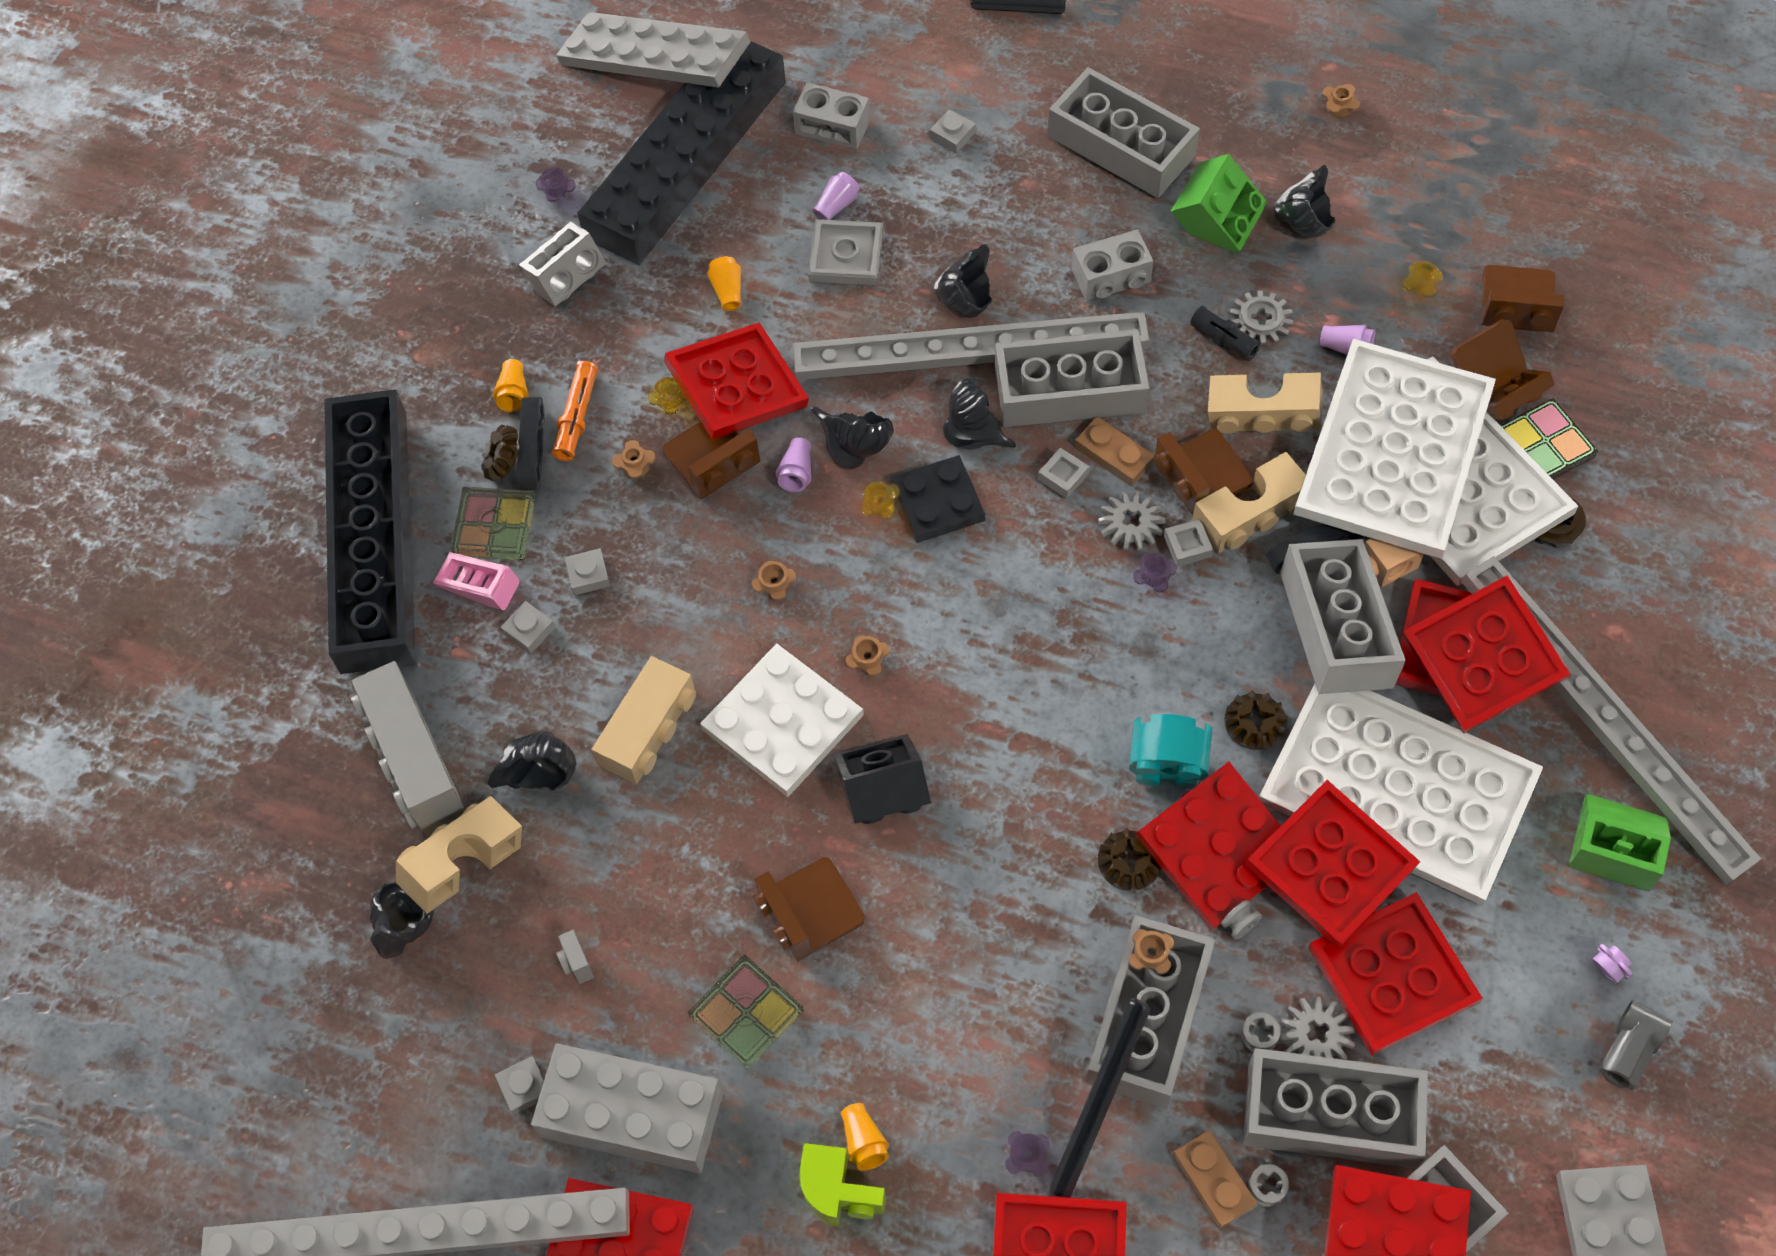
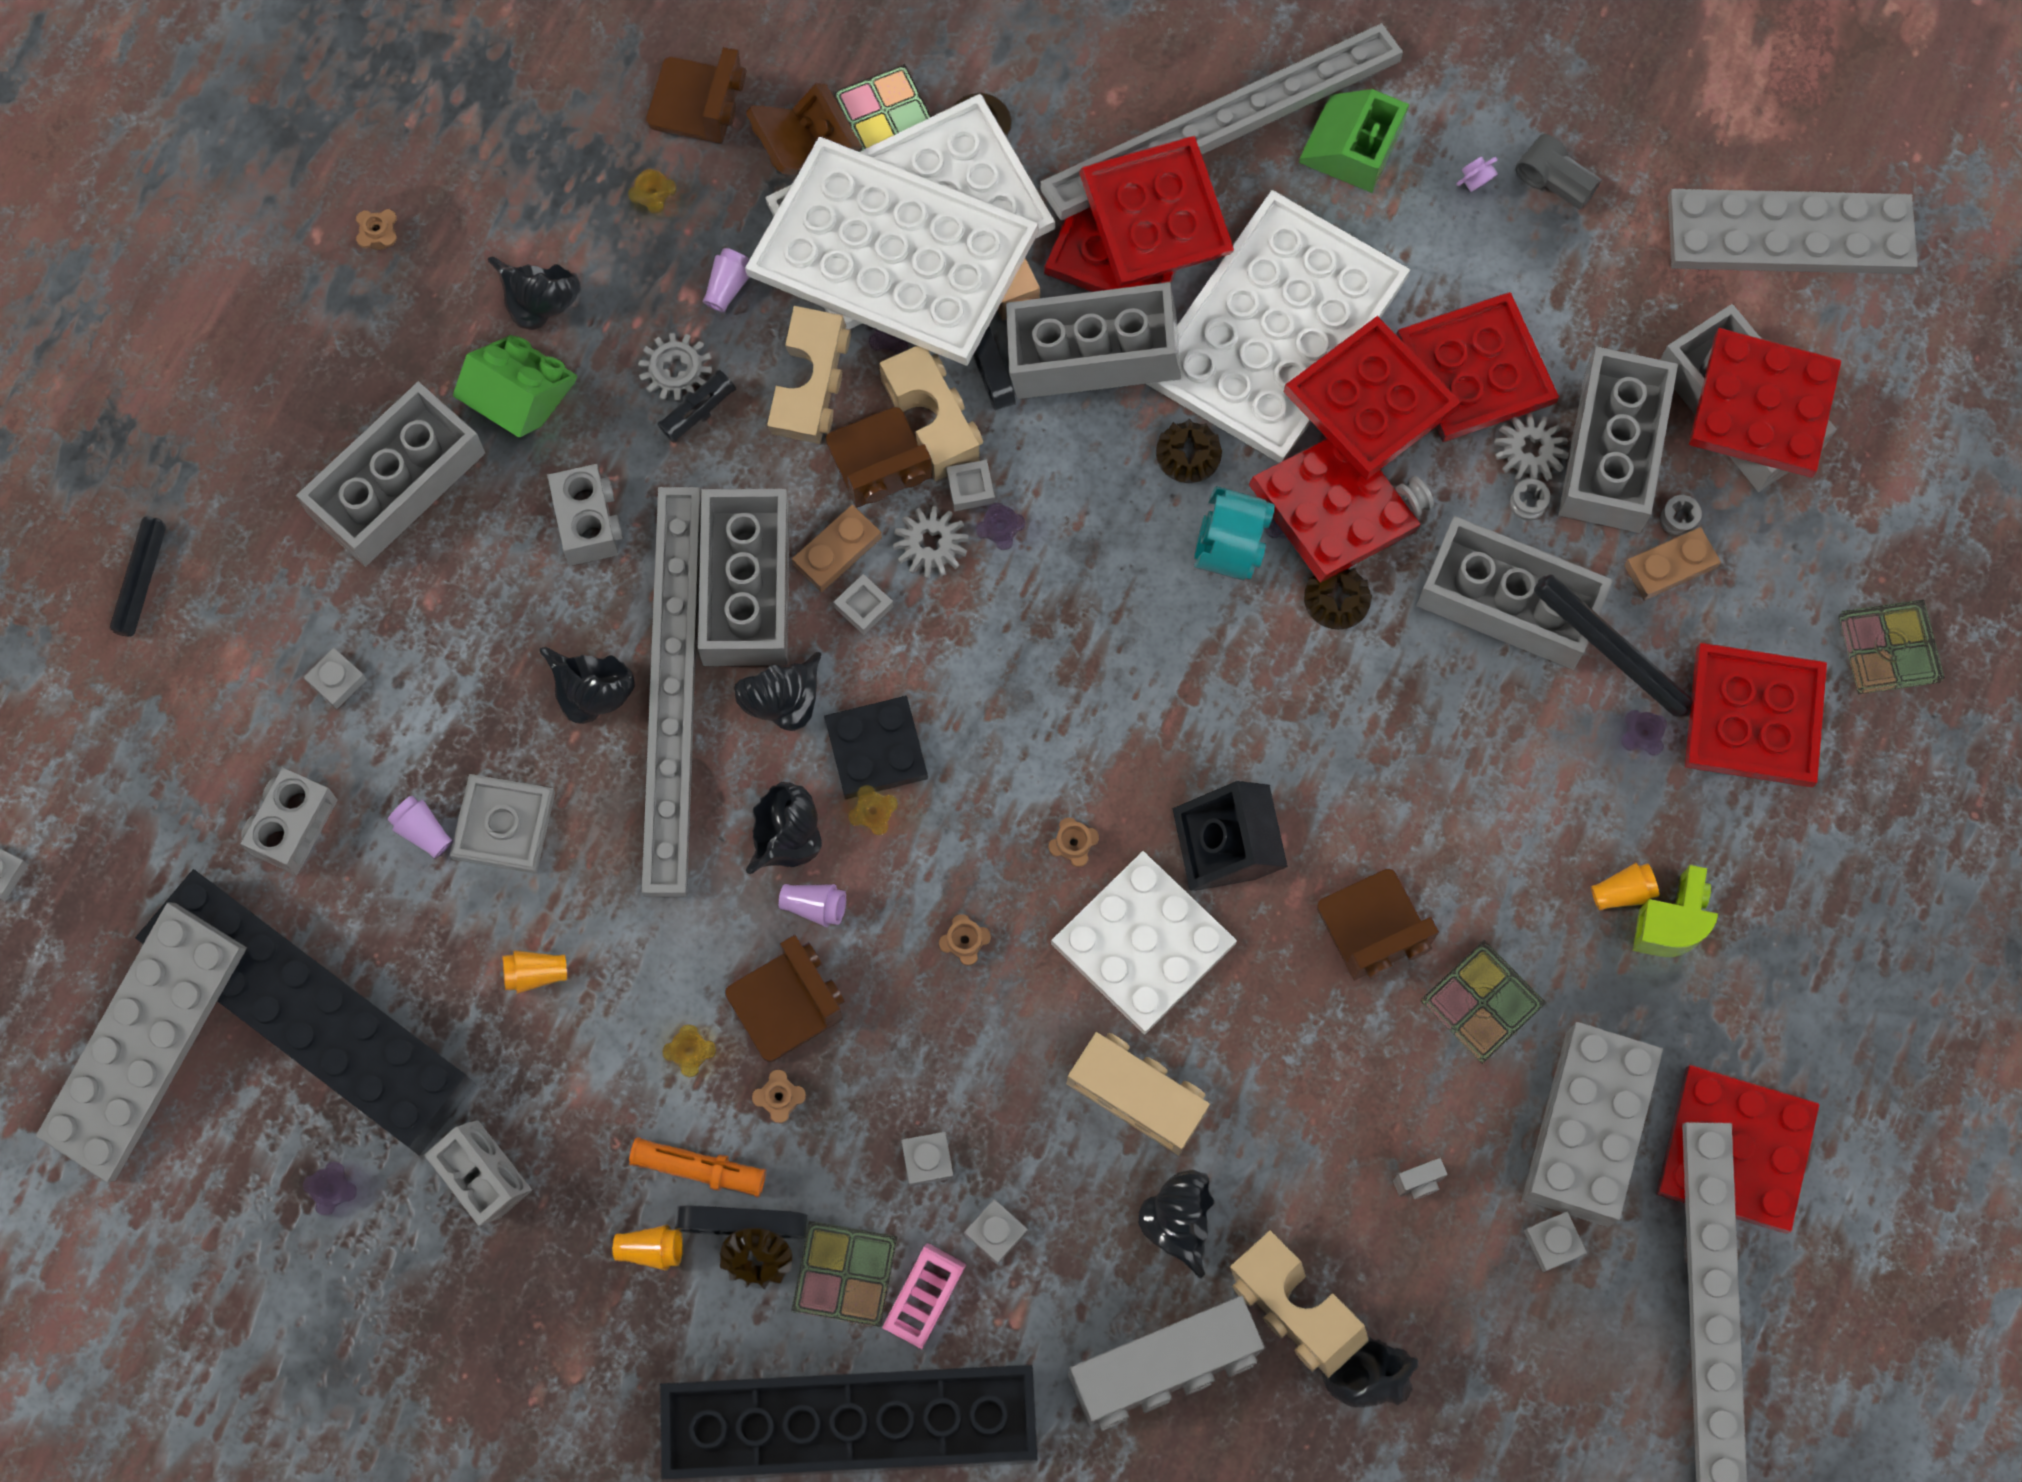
camera: 90 degrees left, 10 degrees up
red plate [664,322,809,440] -> none
medium nougat plate [1129,929,1174,974] -> none

